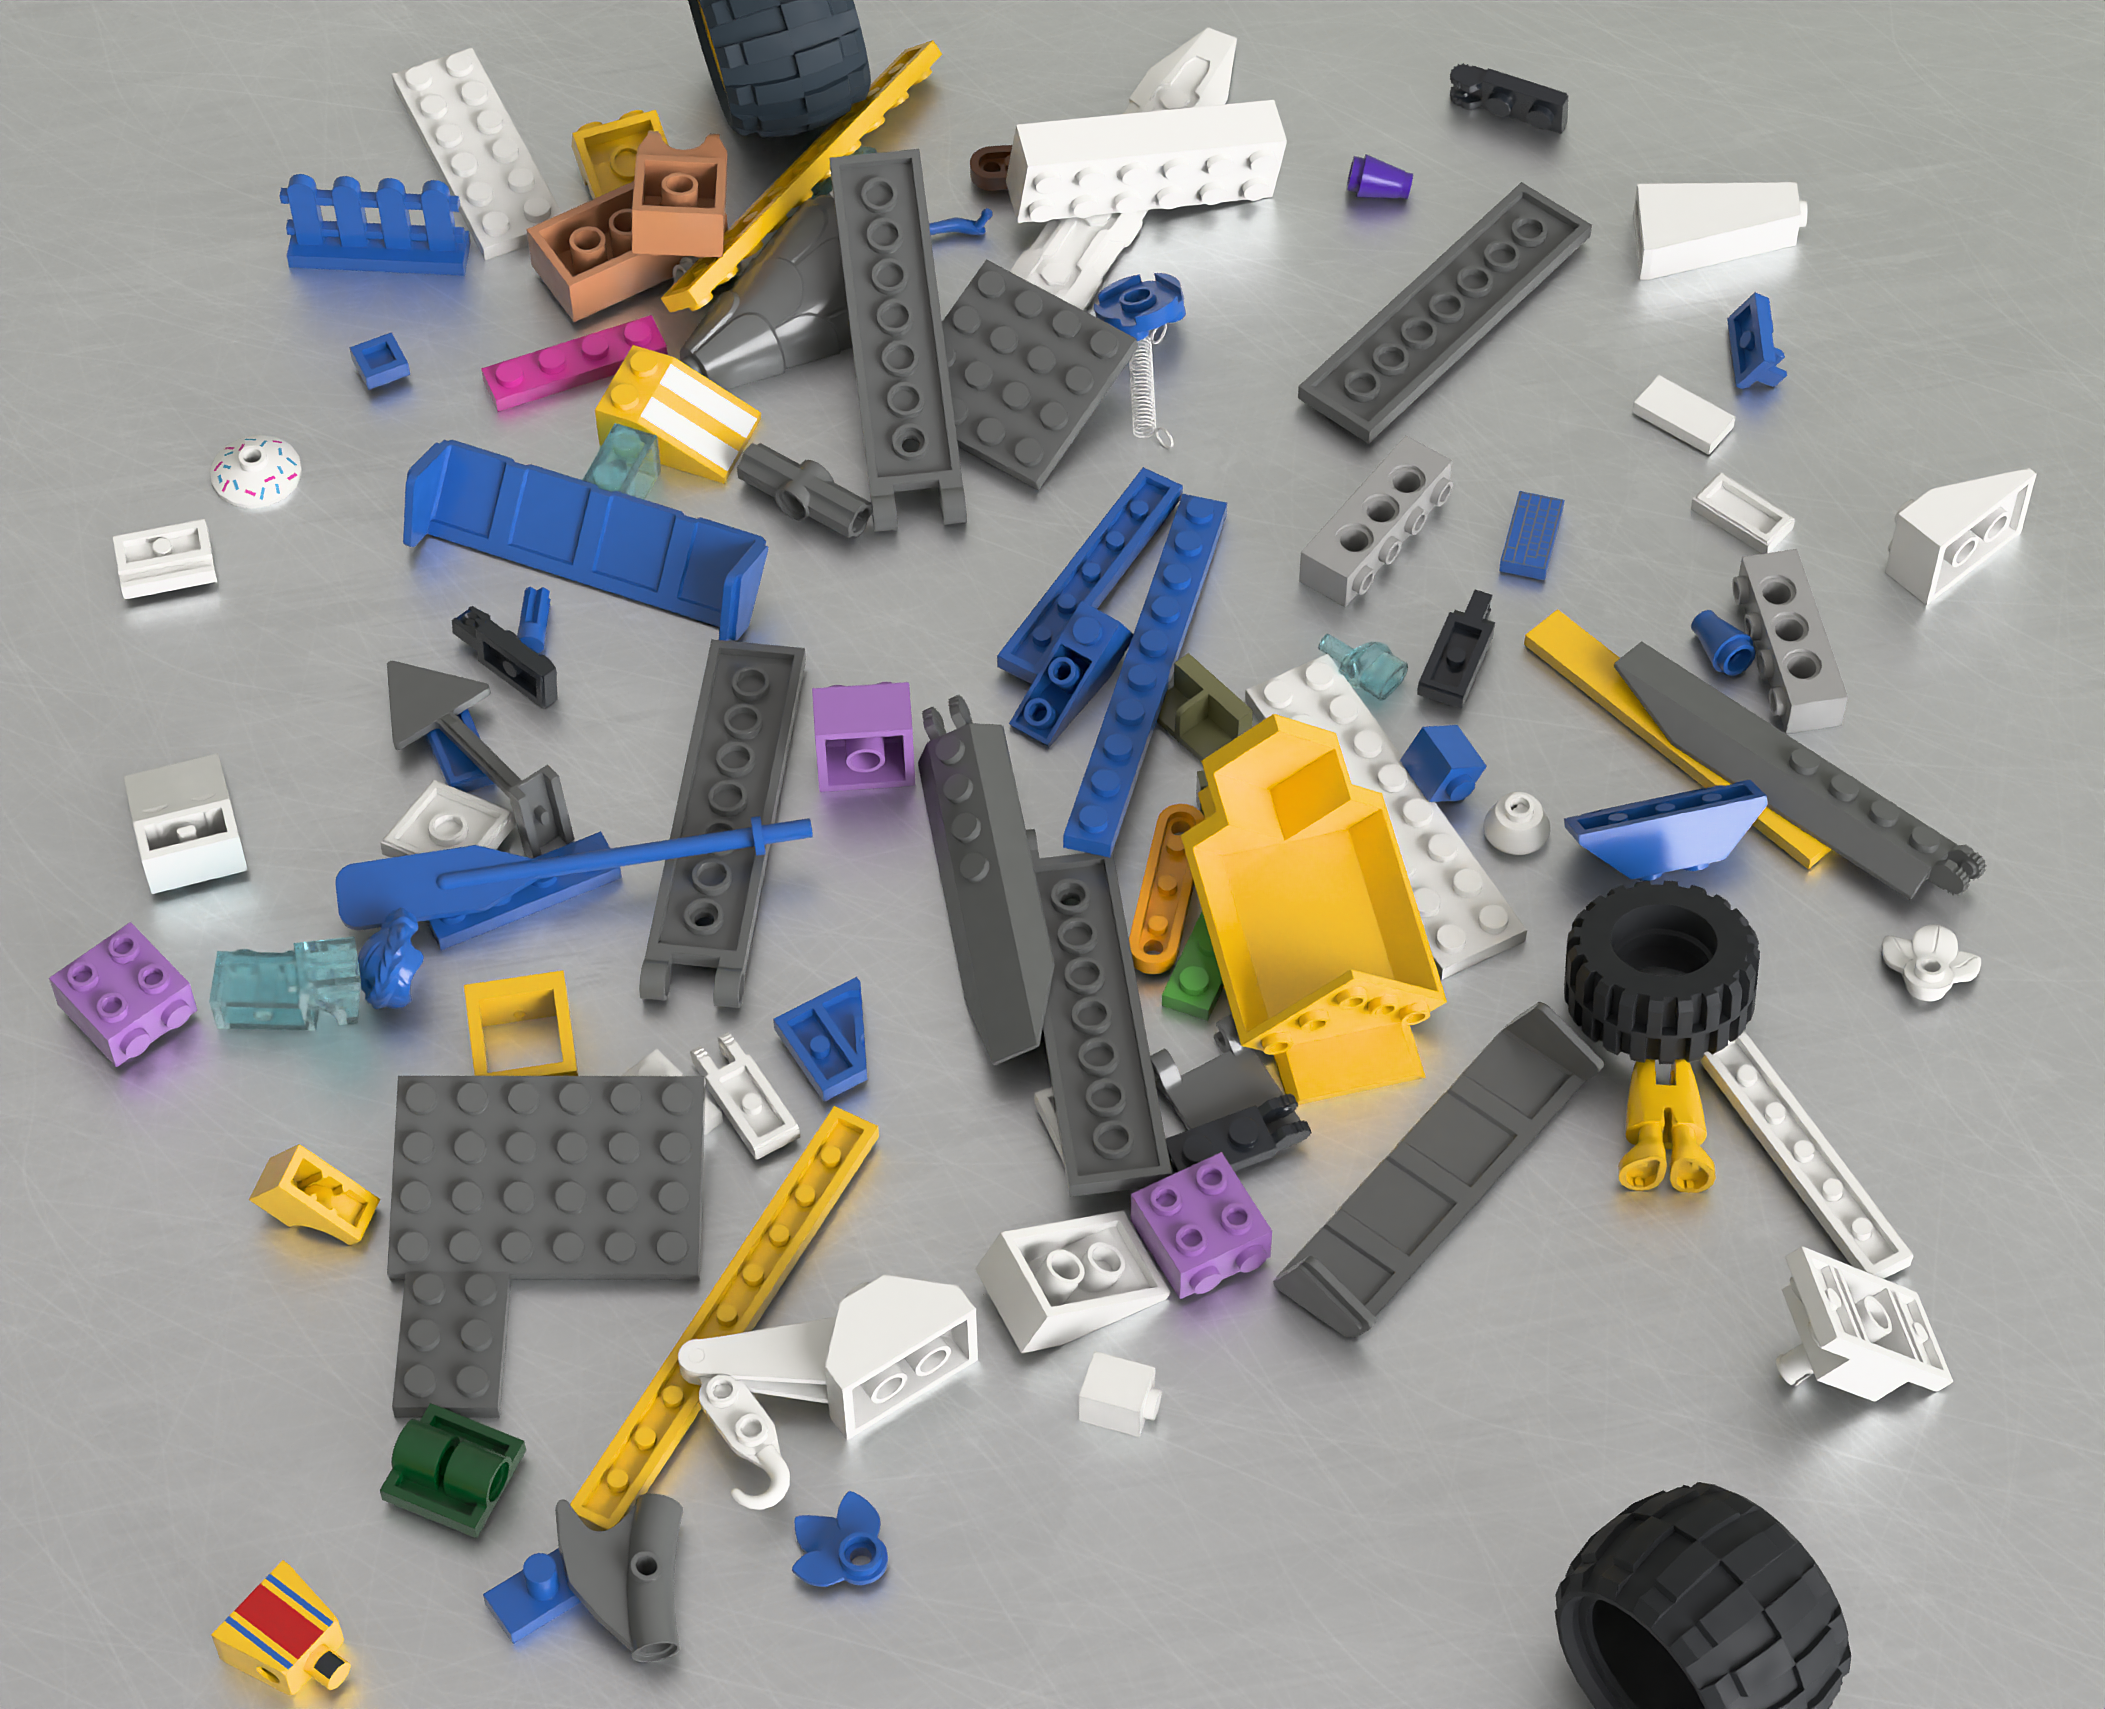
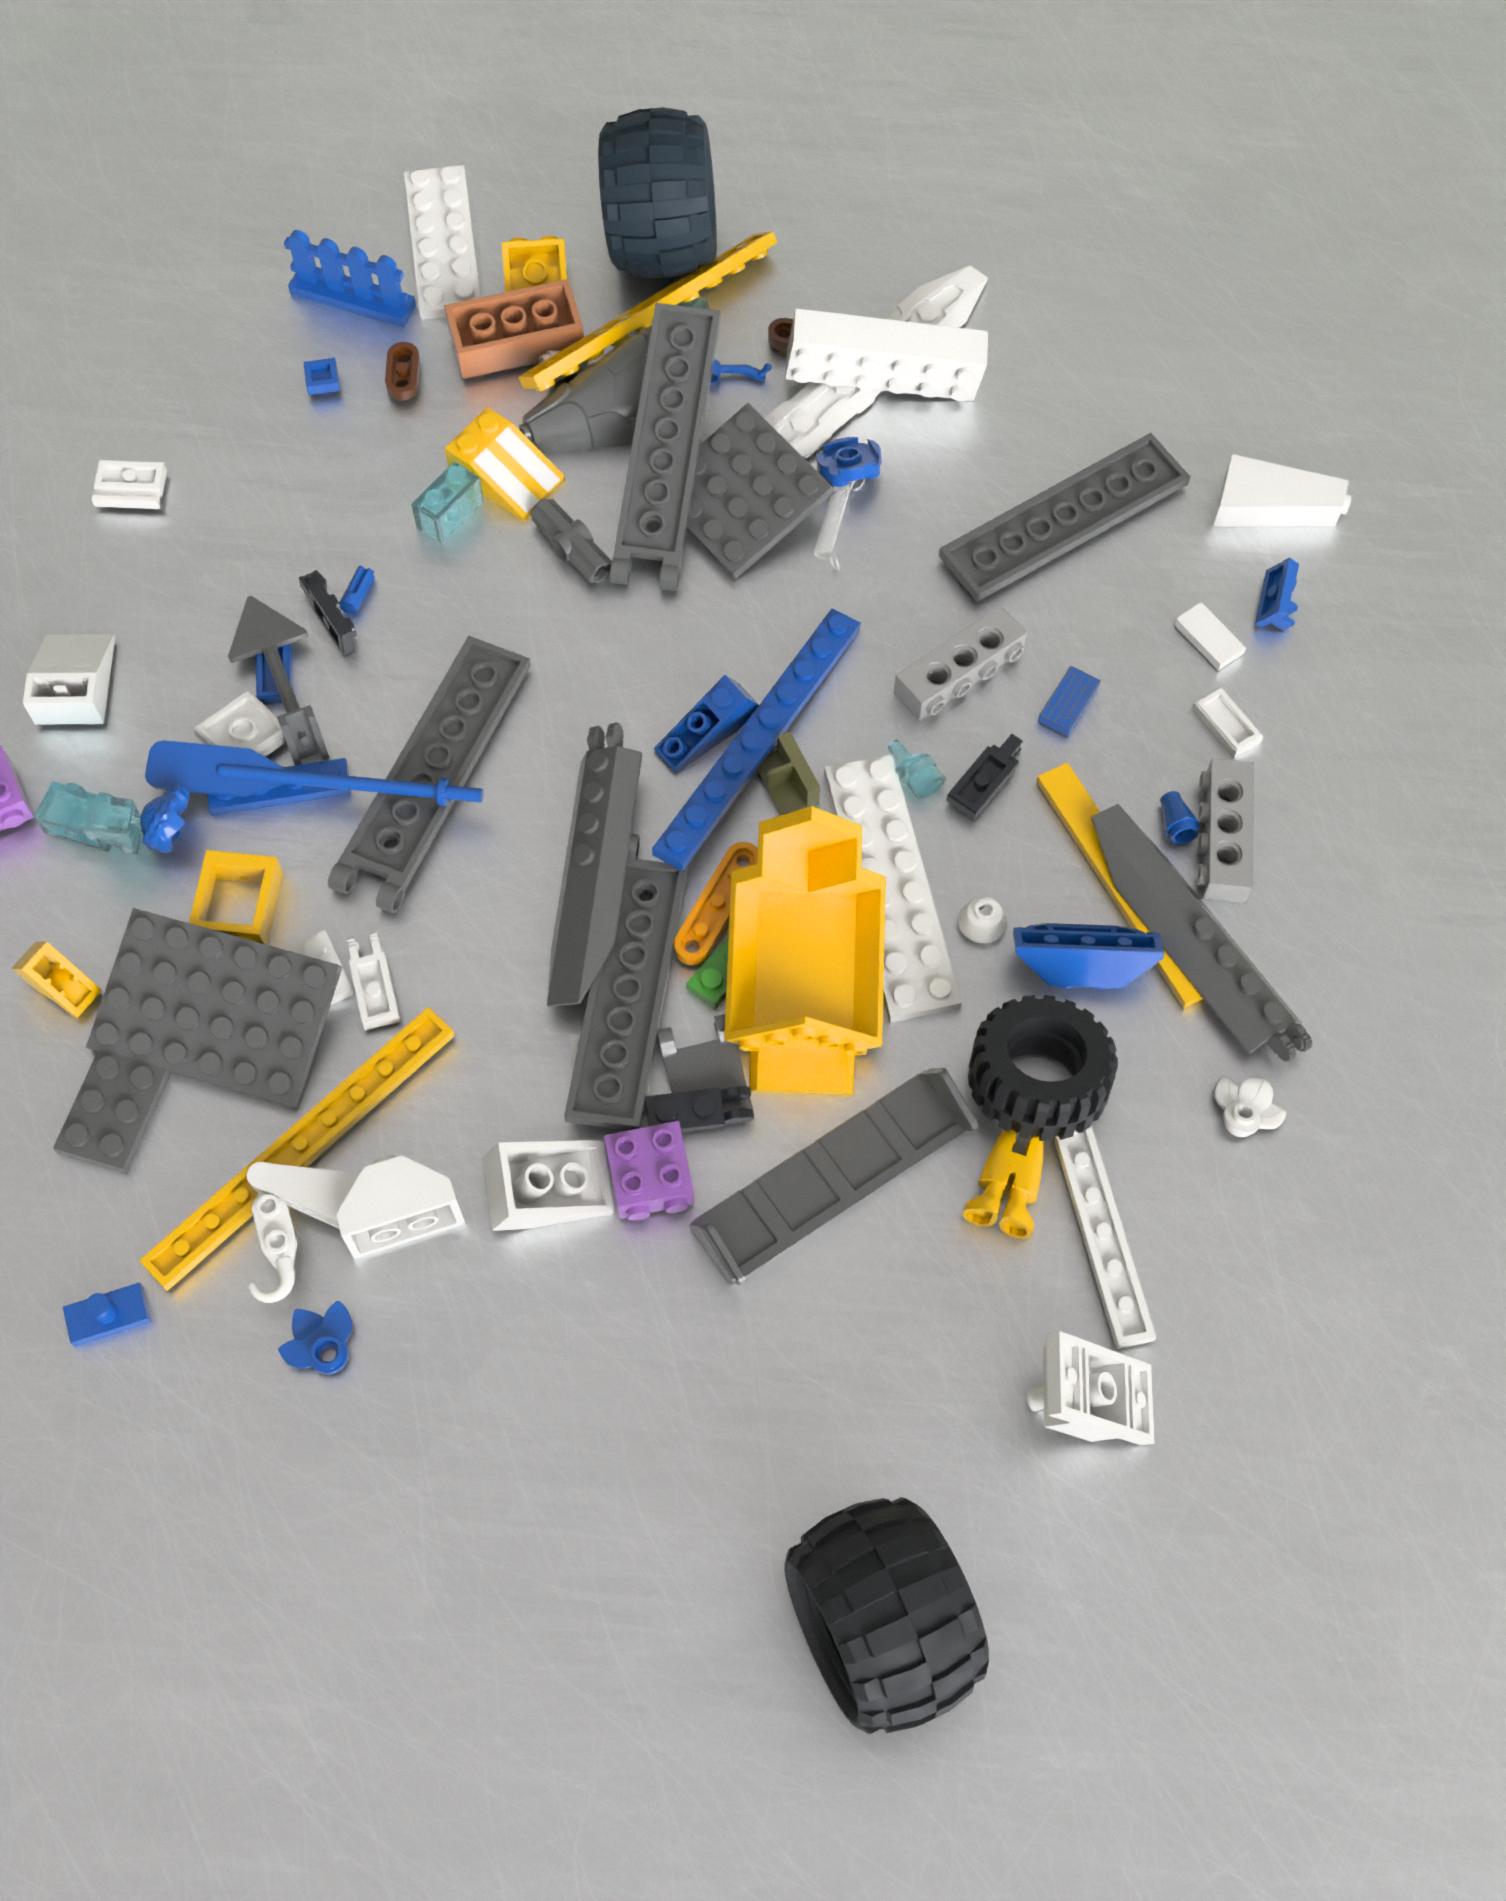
camera: 15 degrees right, 10 degrees up
white dish [210,435,302,509] -> none
dark green plate [380,1403,526,1538] -> none
blue piece [403,440,768,641] -> none
dark pink plate [481,315,668,412] -> none
dark grey pin [555,1494,683,1662] -> none
nougat brick [632,131,727,258] -> none
blue wing [773,977,867,1102] -> none
medium lavender brick [812,682,916,792] -> none
blue plate [997,467,1183,684] -> none
white brick [1079,1351,1162,1437] -> none
dark purple cone [1346,154,1413,199] -> none
blue brick [1400,725,1487,802] -> none
black hinge [1450,63,1568,134] -> none
white slope [1885,468,2037,606] -> none
none -> reddish brown plate [385,342,420,401]

